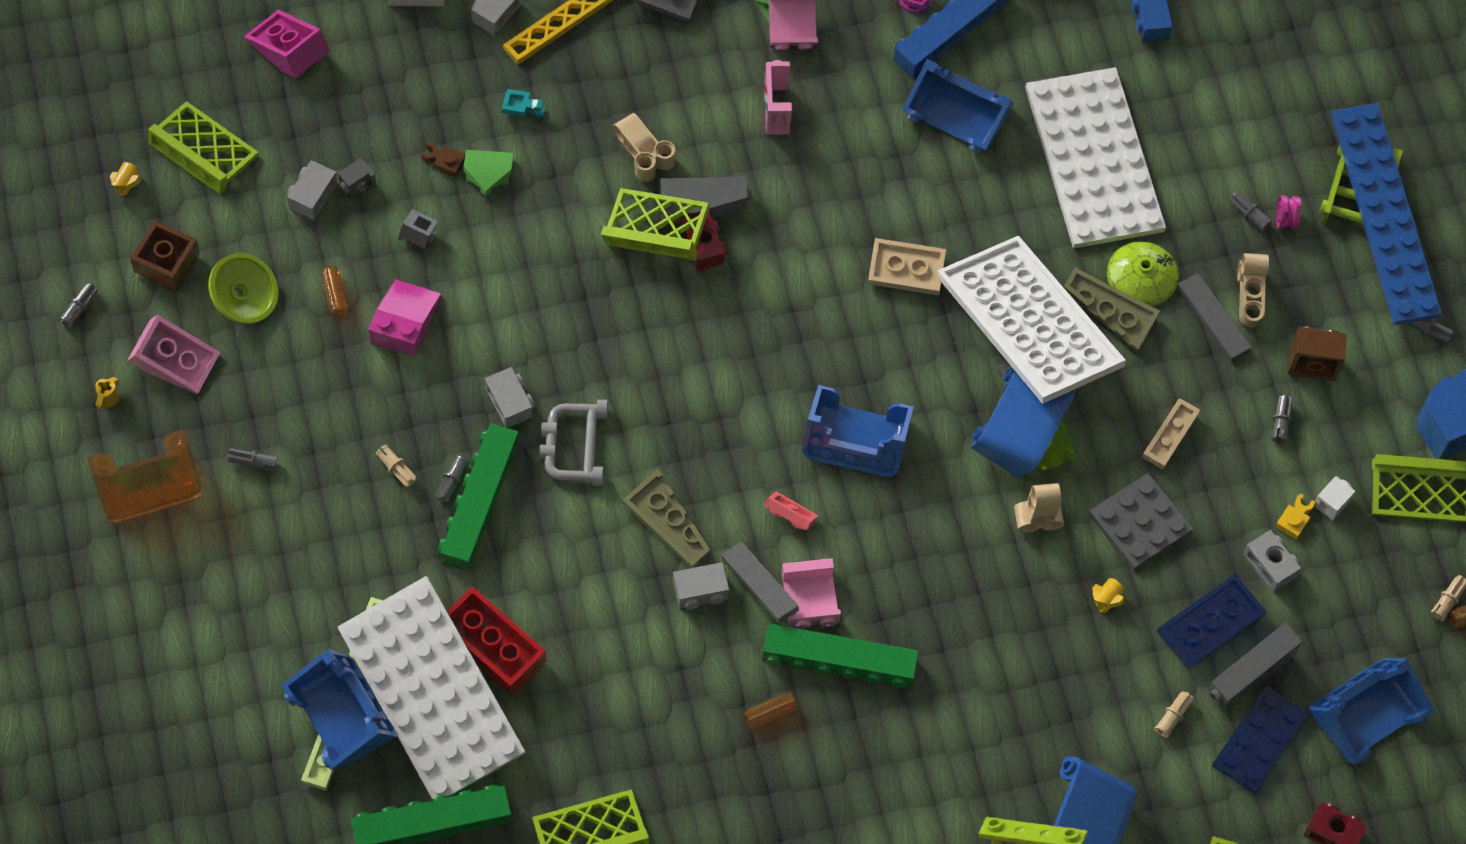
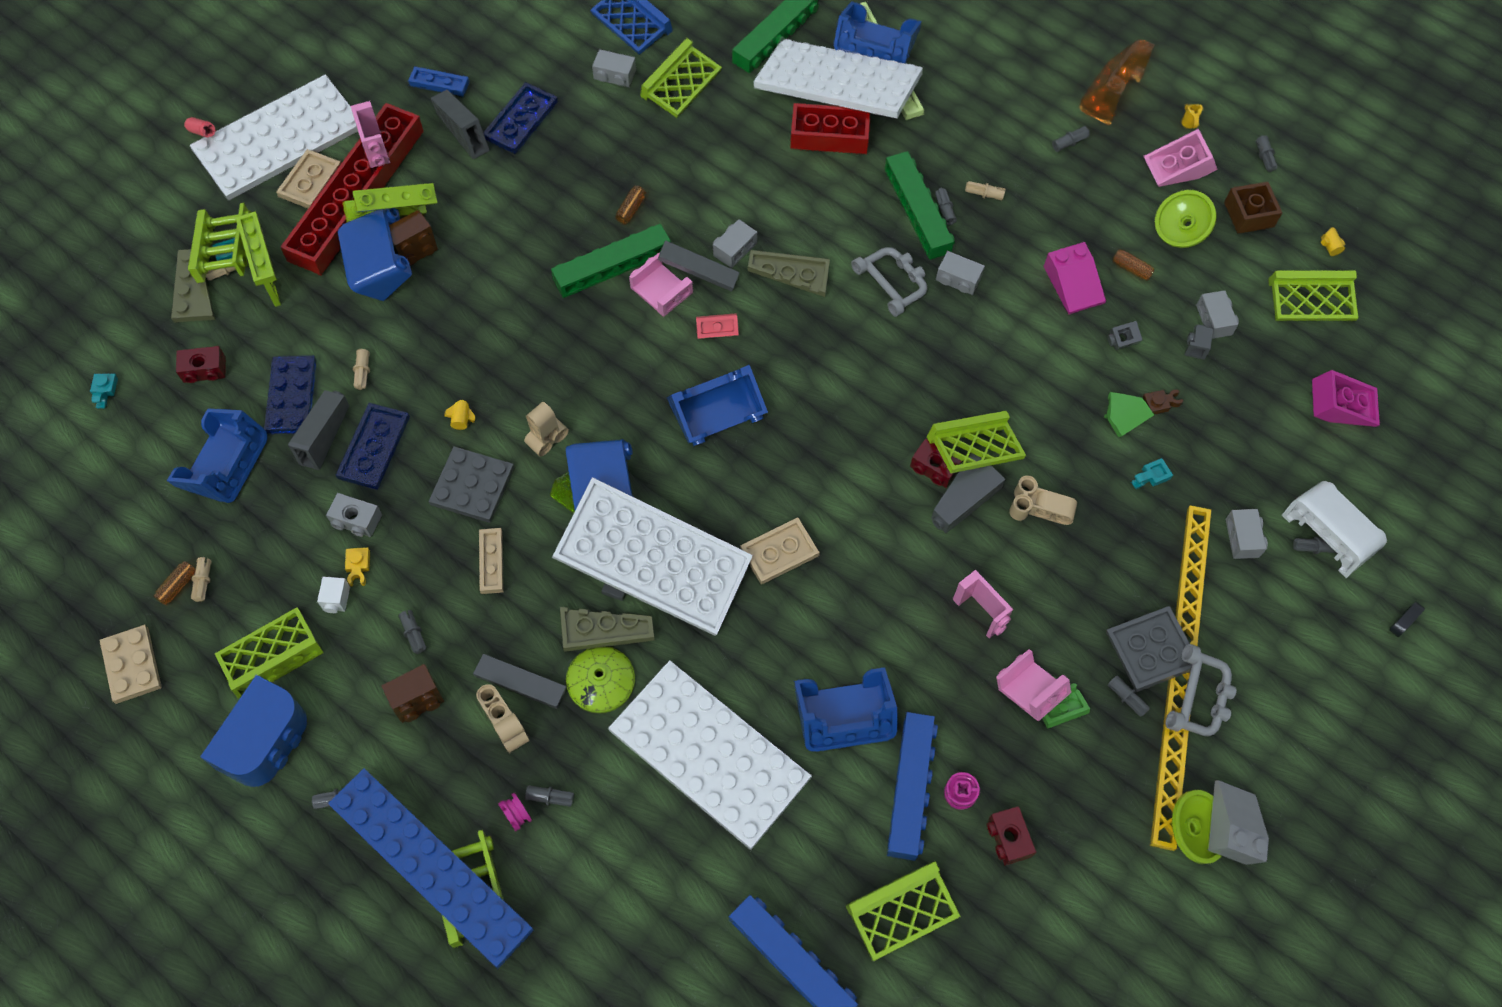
camera: 145 degrees right, 0 degrees up
none -> reddish brown brick [389,210,438,265]

